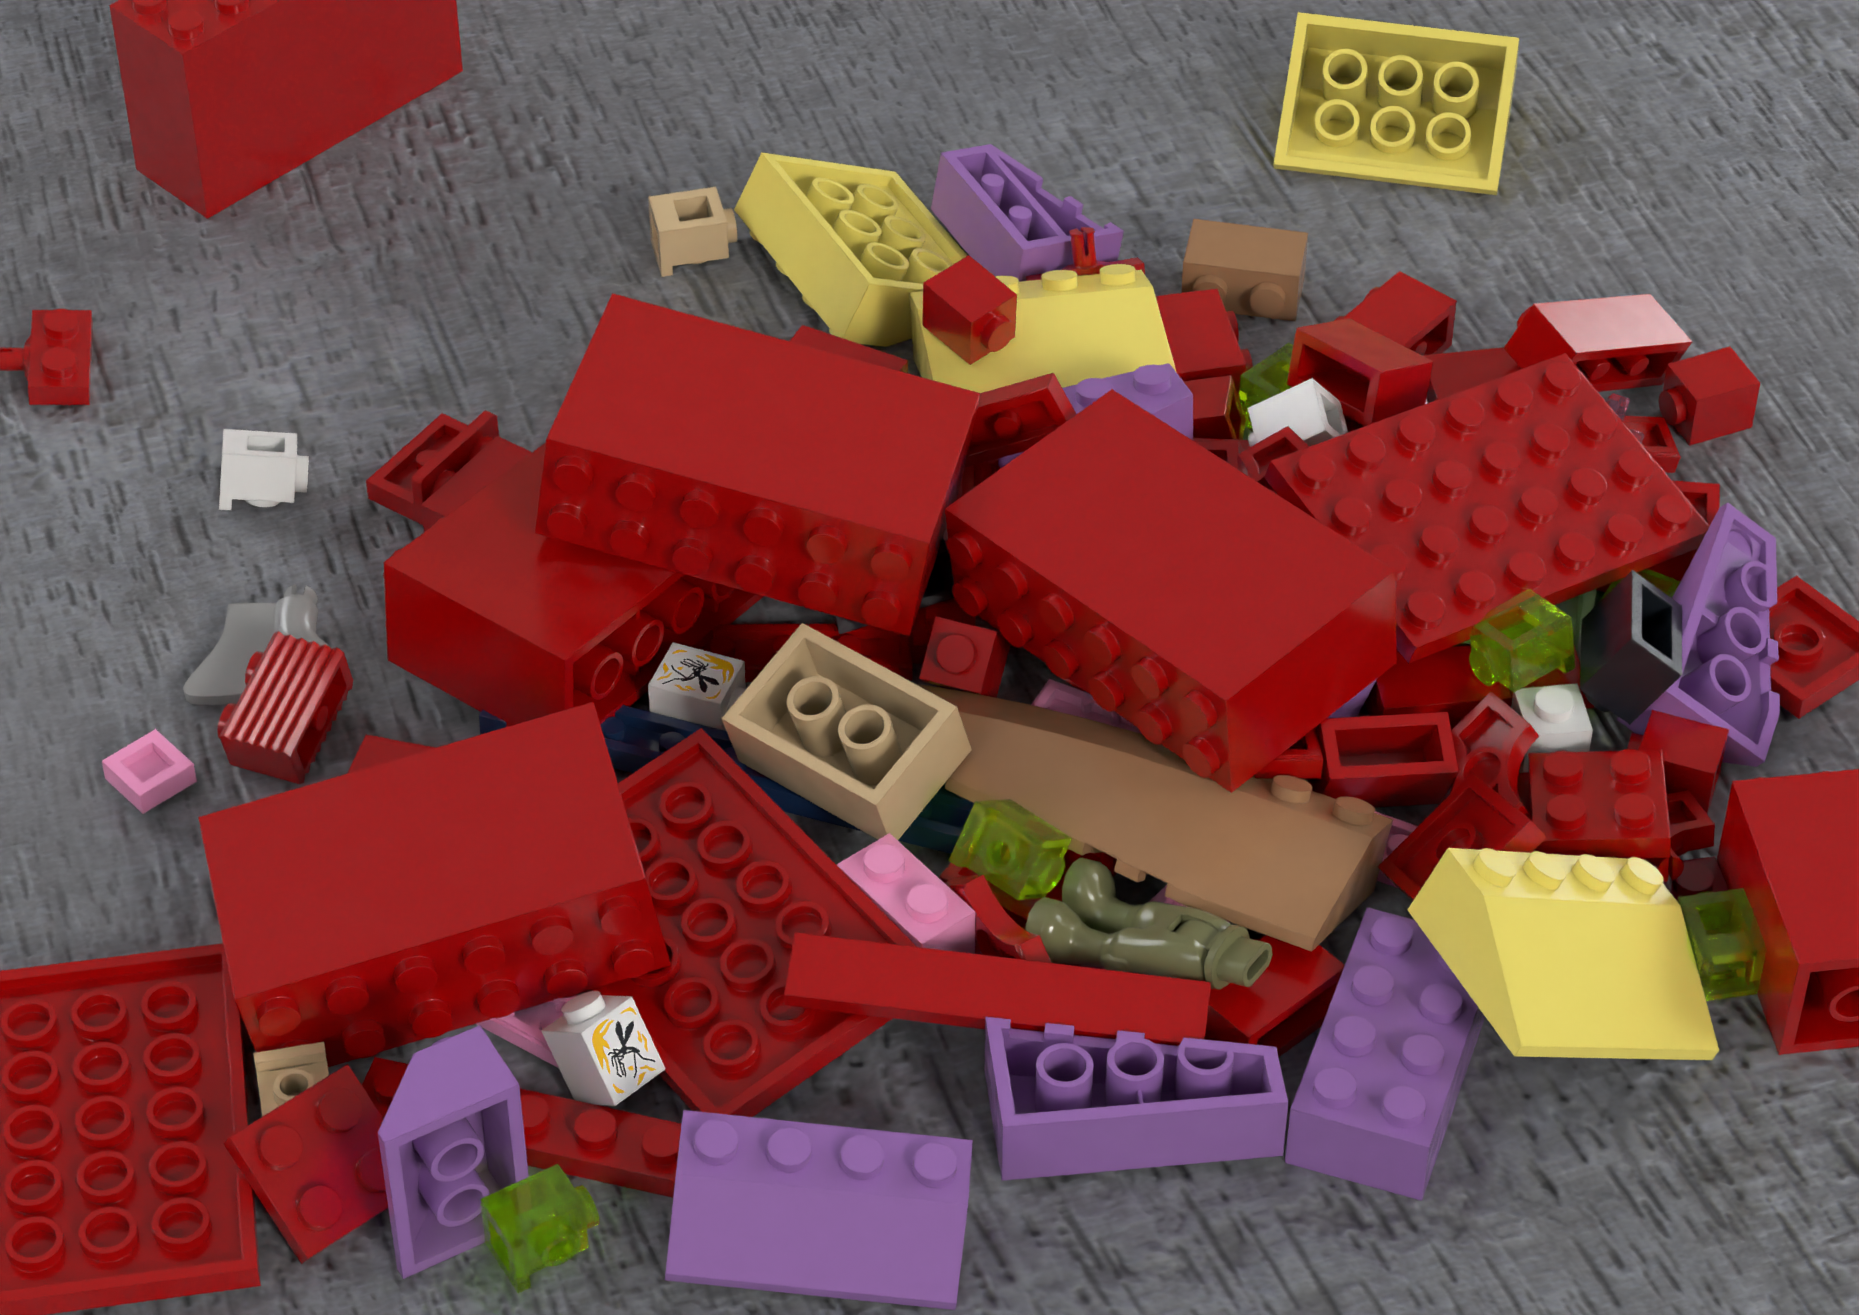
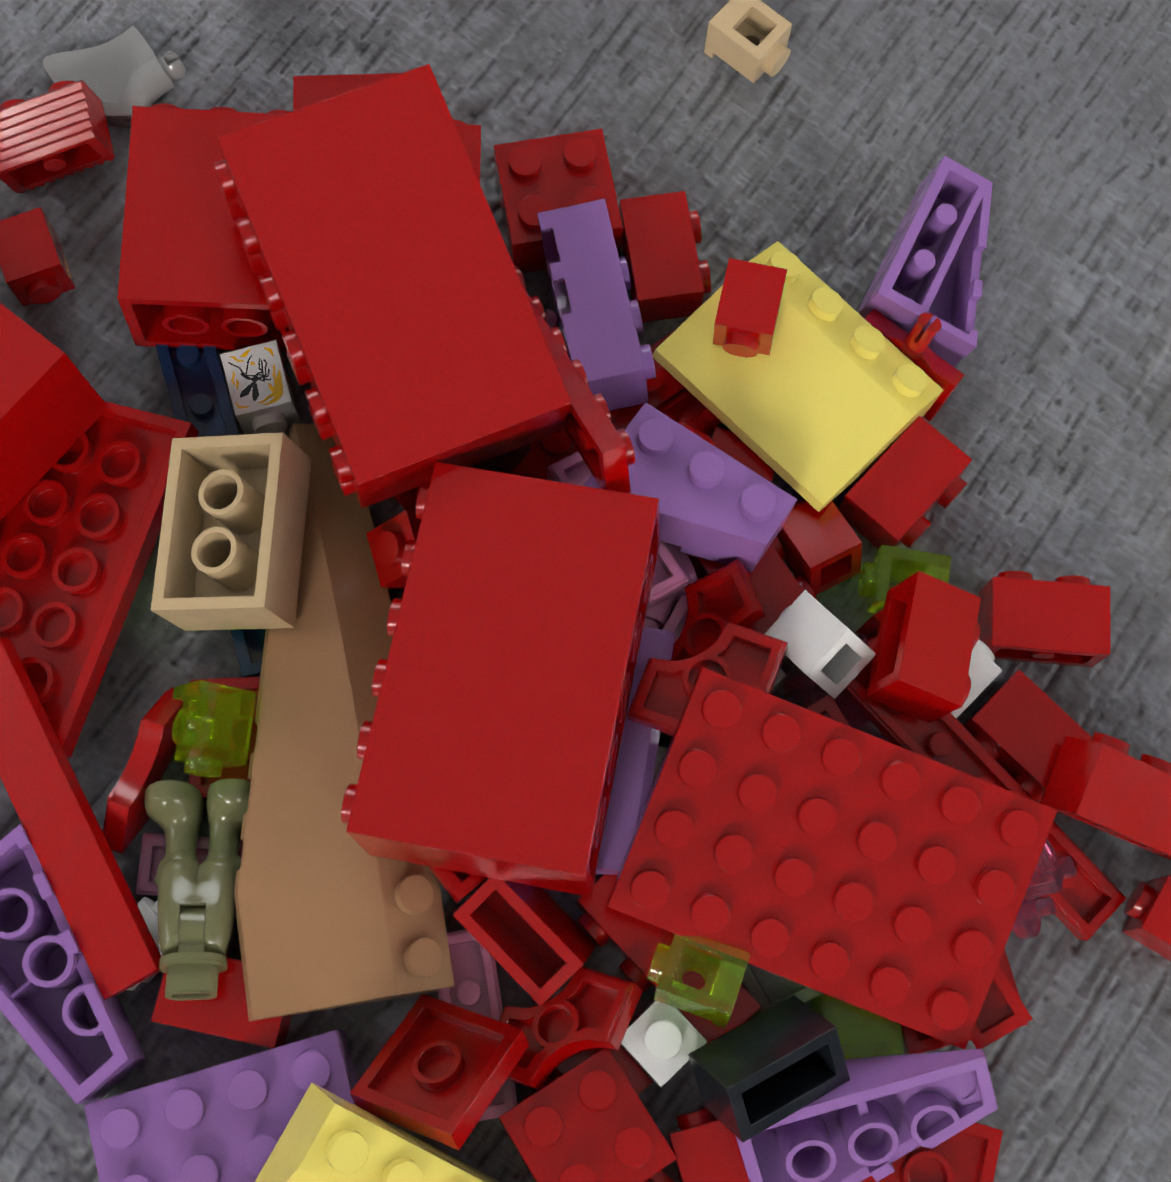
camera: 50 degrees right, 30 degrees up
red bracket [366,410,499,525] -> none
light yellow slope [734,152,967,347] -> none
bright pink brick [837,833,975,954] -> none
medium nougat brick [1181,219,1308,321] -> none

